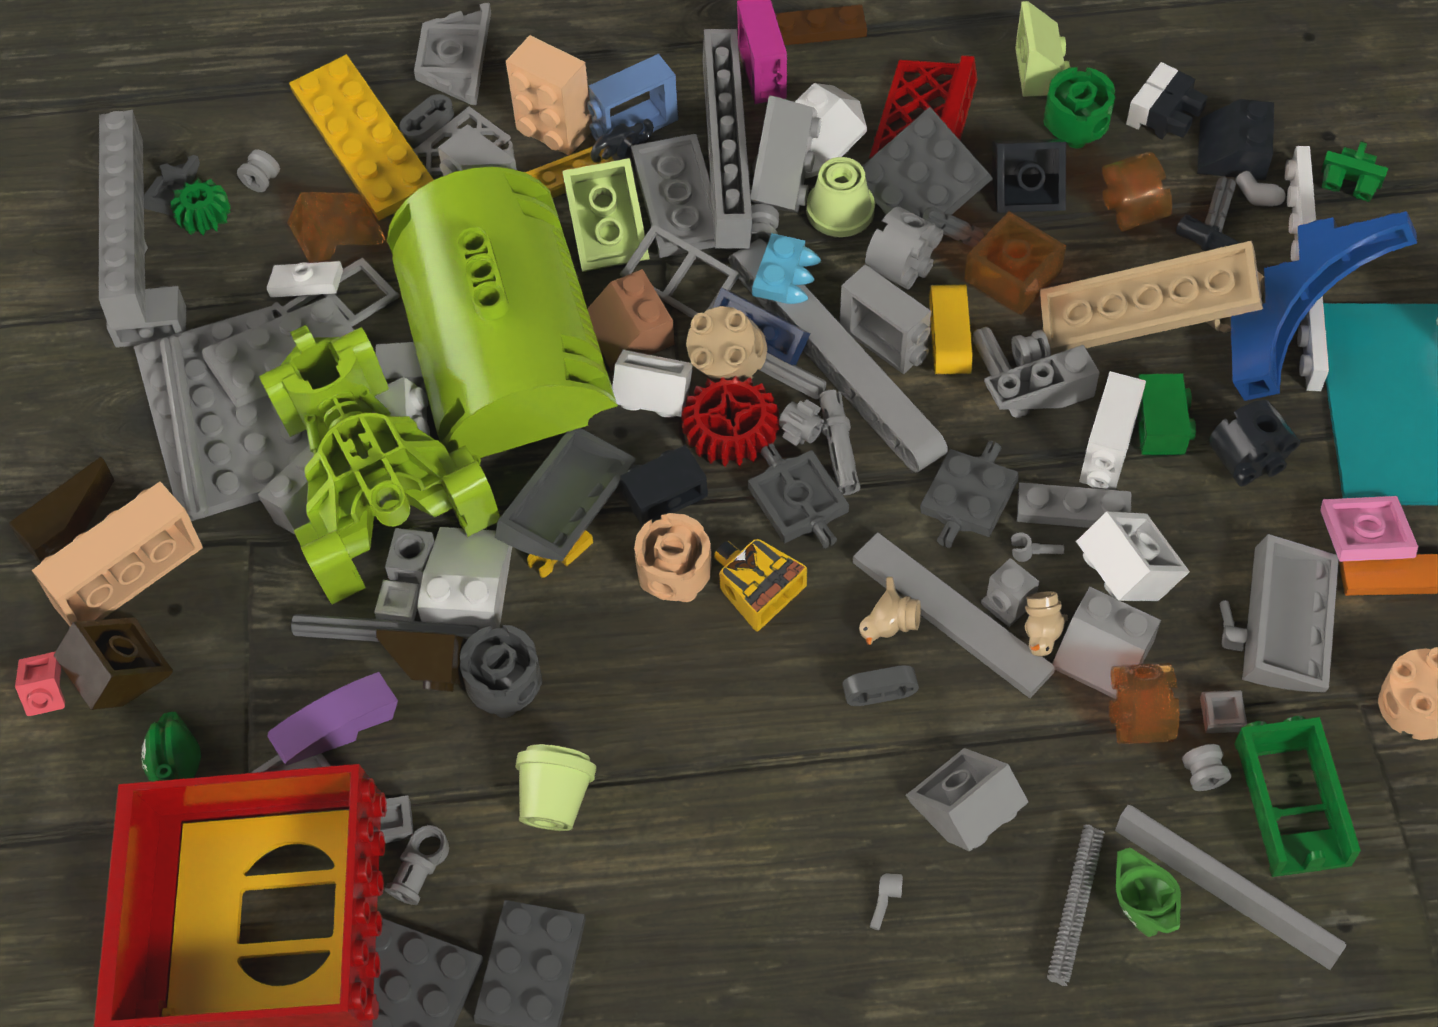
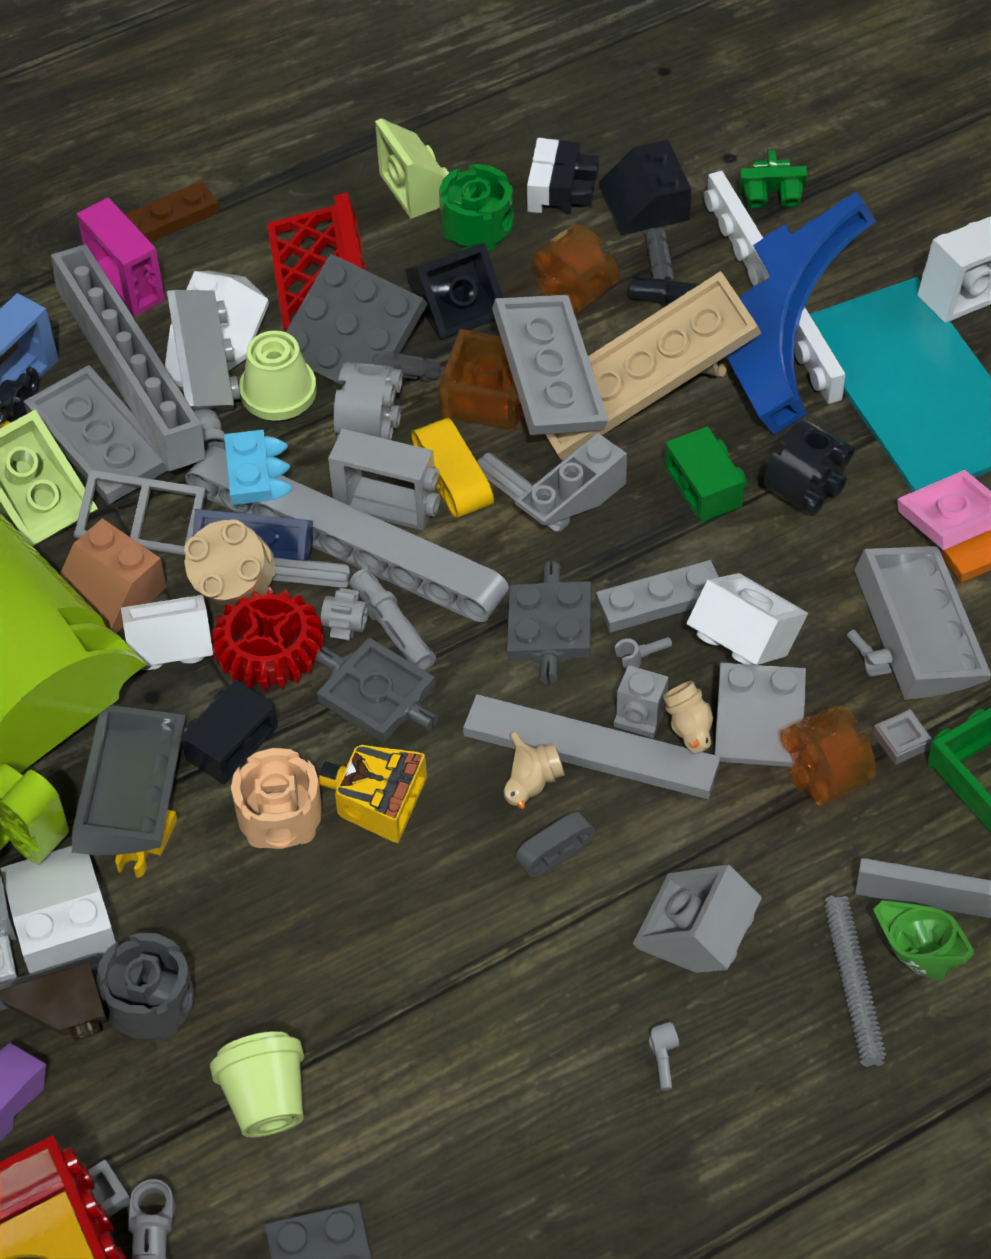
camera: 25 degrees left, 5 degrees down
light grey wheel [1011,330,1051,367] -> none
white window [1079,371,1146,490] -> none
light grey wheel [1182,744,1231,791] -> none
light grey arm [1235,171,1286,206] -> none
none -> light grey plate [492,295,608,435]

